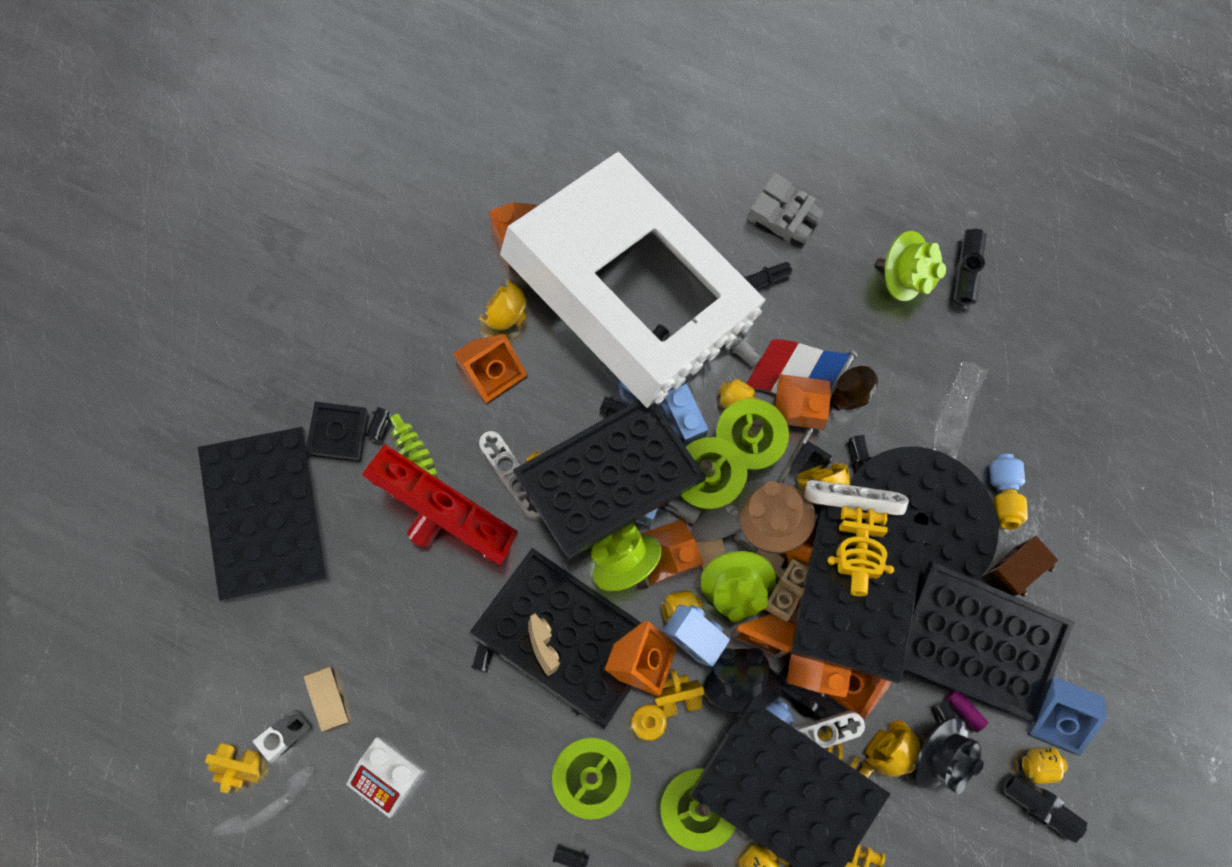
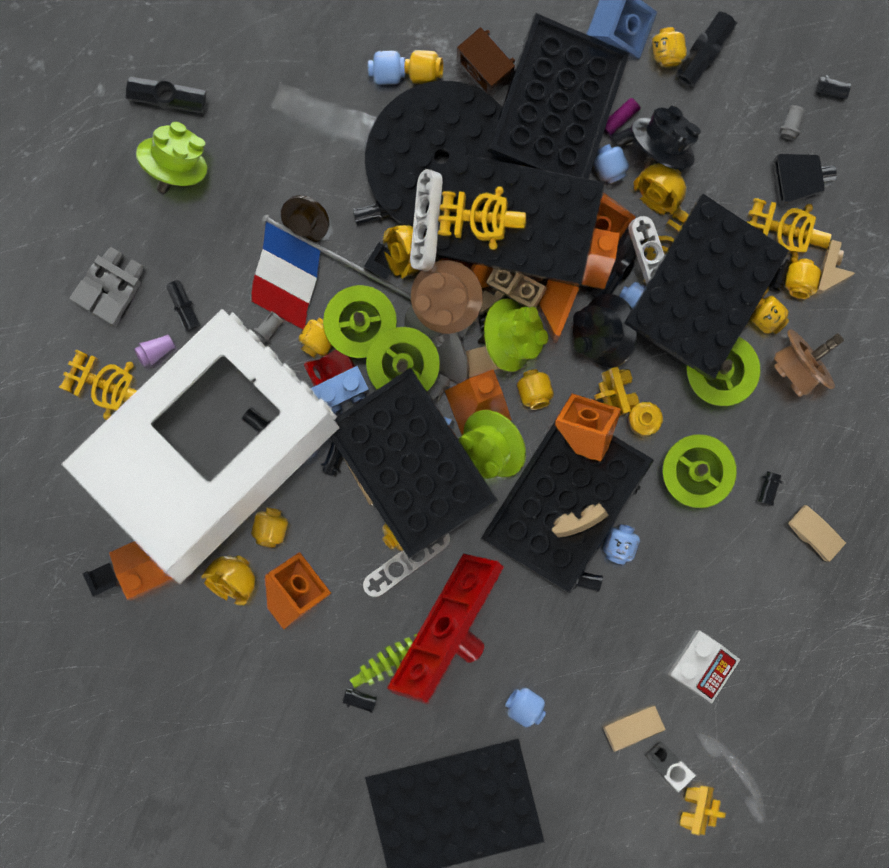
camera: 85 degrees left, 10 degrees up
black plate [305,401,368,460] -> none
light blue brick [662,605,730,667] -> none
orange slope [775,374,831,430] -> none
none -> yellow torso [59,350,137,420]
none -> black panel [82,563,121,598]
none -> lavender cone [134,334,175,367]
none -> yellow head [251,507,288,548]
none -> red bracket [304,349,355,386]
none -> light blue head [505,688,546,727]
none -> light blue head [593,144,630,184]
none -> light blue head [602,524,640,565]

